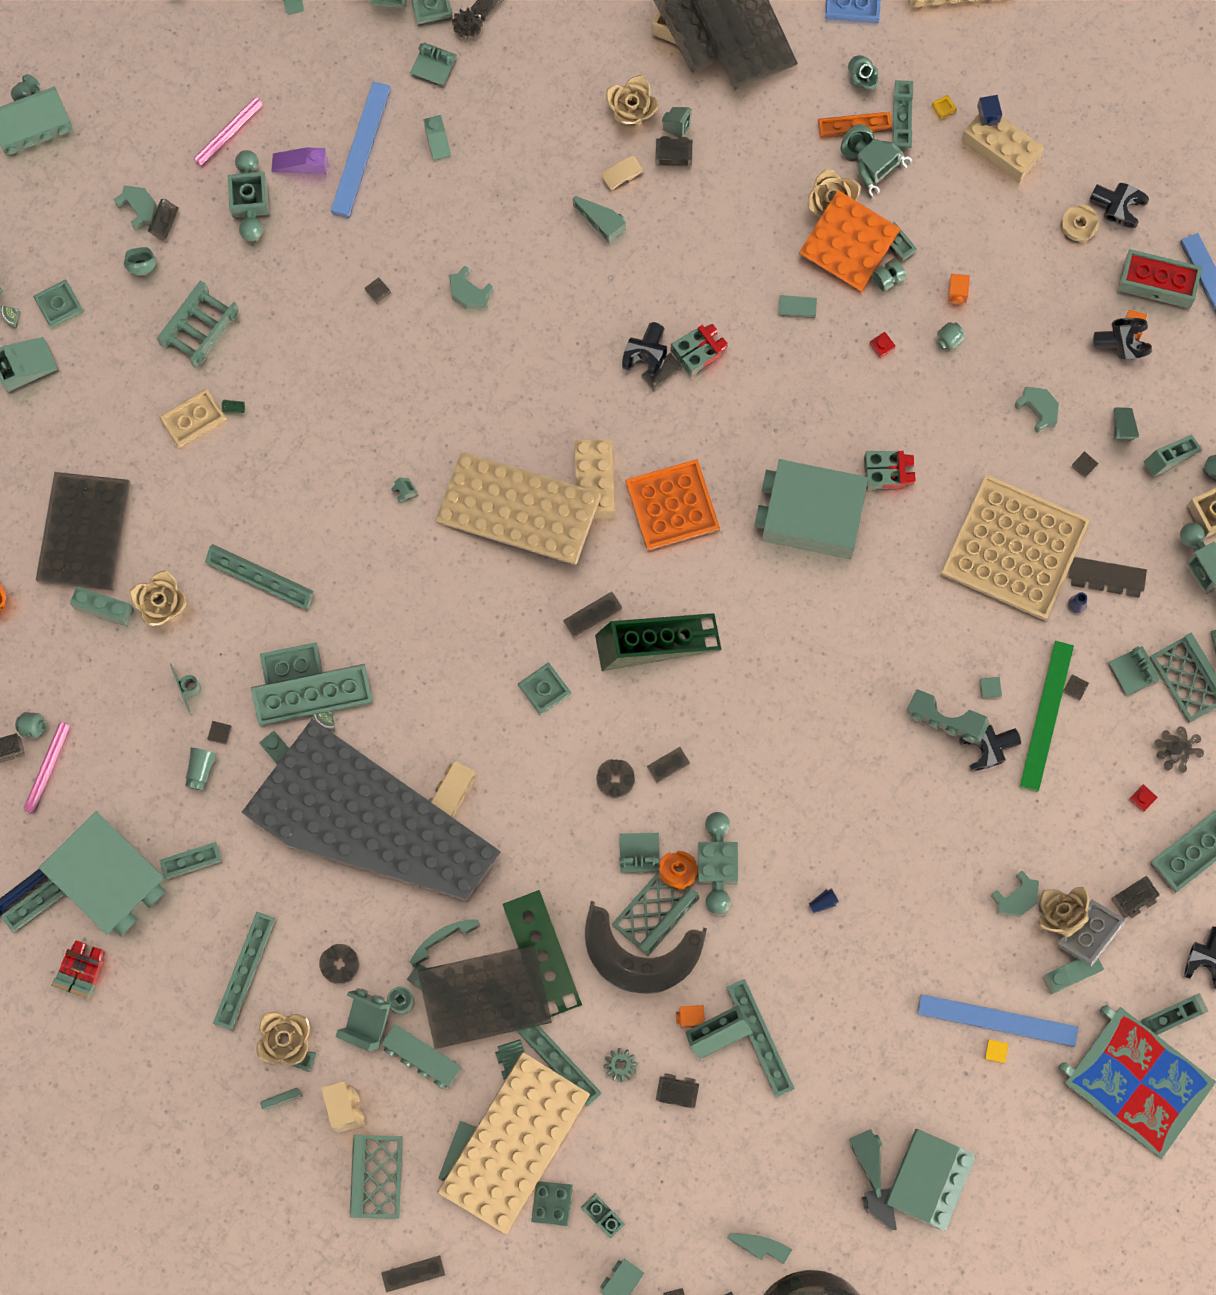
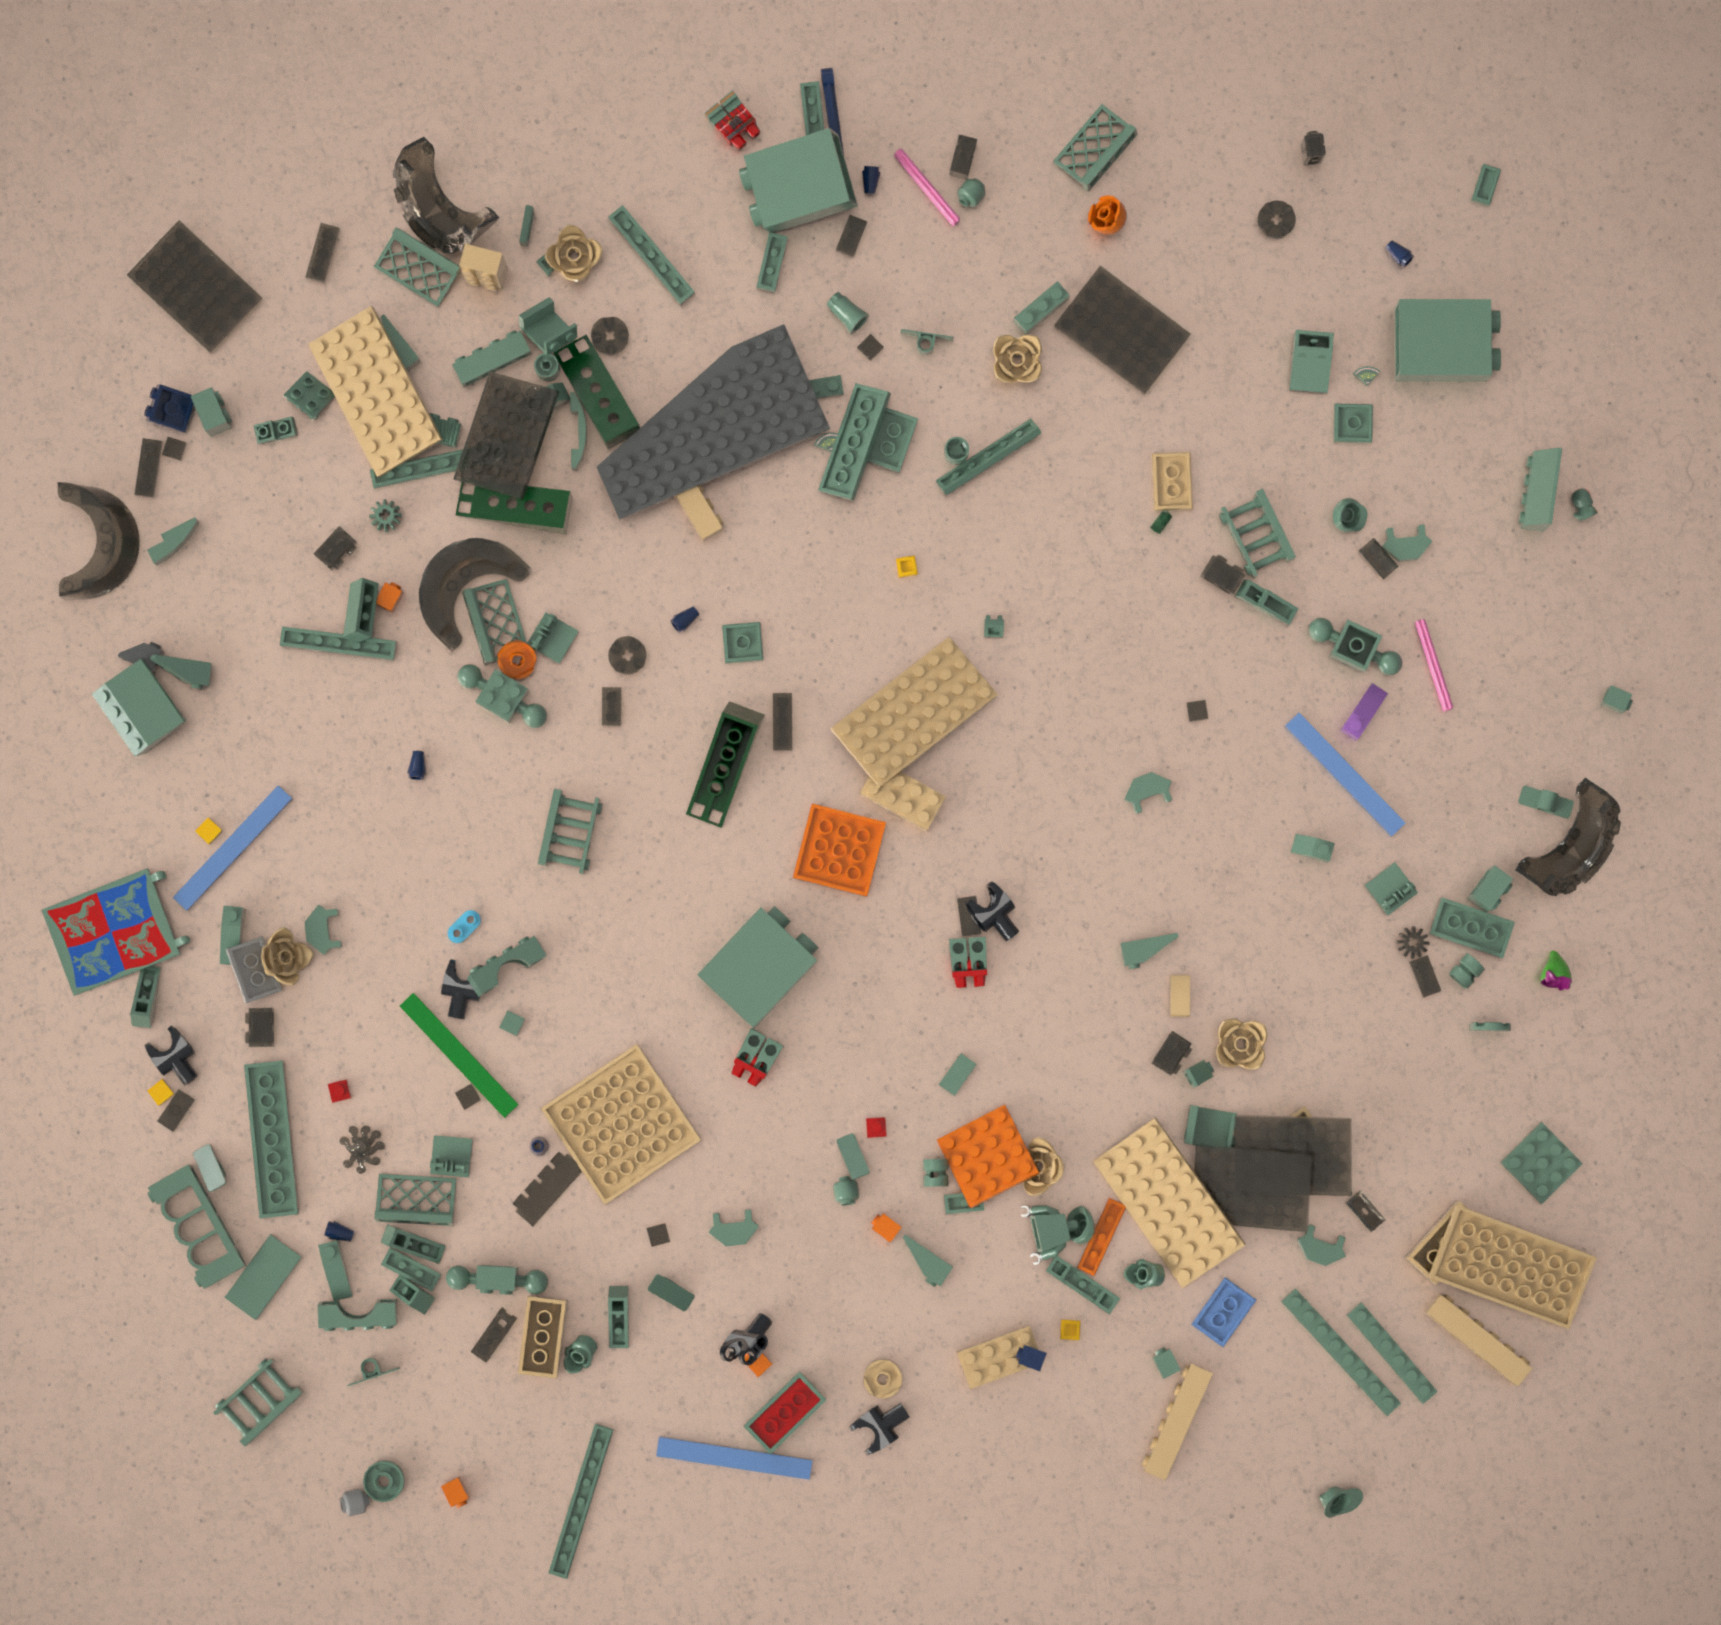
camera: 120 degrees right, 10 degrees up
none -> clear smoke windscreen [393,137,500,254]
none -> medium azure plate [448,910,481,943]
none -> sand green fence [538,789,603,874]
none -> dark green piece [553,334,640,450]
none -> dark blue cone [670,606,699,633]
none -> clear smoke plate [836,215,868,258]
none -> sand green piece [836,1133,870,1180]
none -> dark blue cone [862,166,881,194]
none -> yellow tile [896,555,918,578]
none -> sand green slope [903,1234,953,1287]
none -> sand green wheel [944,437,969,465]
none -> tan plate [1093,1117,1246,1288]
none -> sand green brick [1152,1347,1181,1379]
none -> sand green panel [1183,1105,1239,1151]
none -> clear smoke brick [1200,555,1245,596]
none -> sand green slope [1235,579,1299,625]

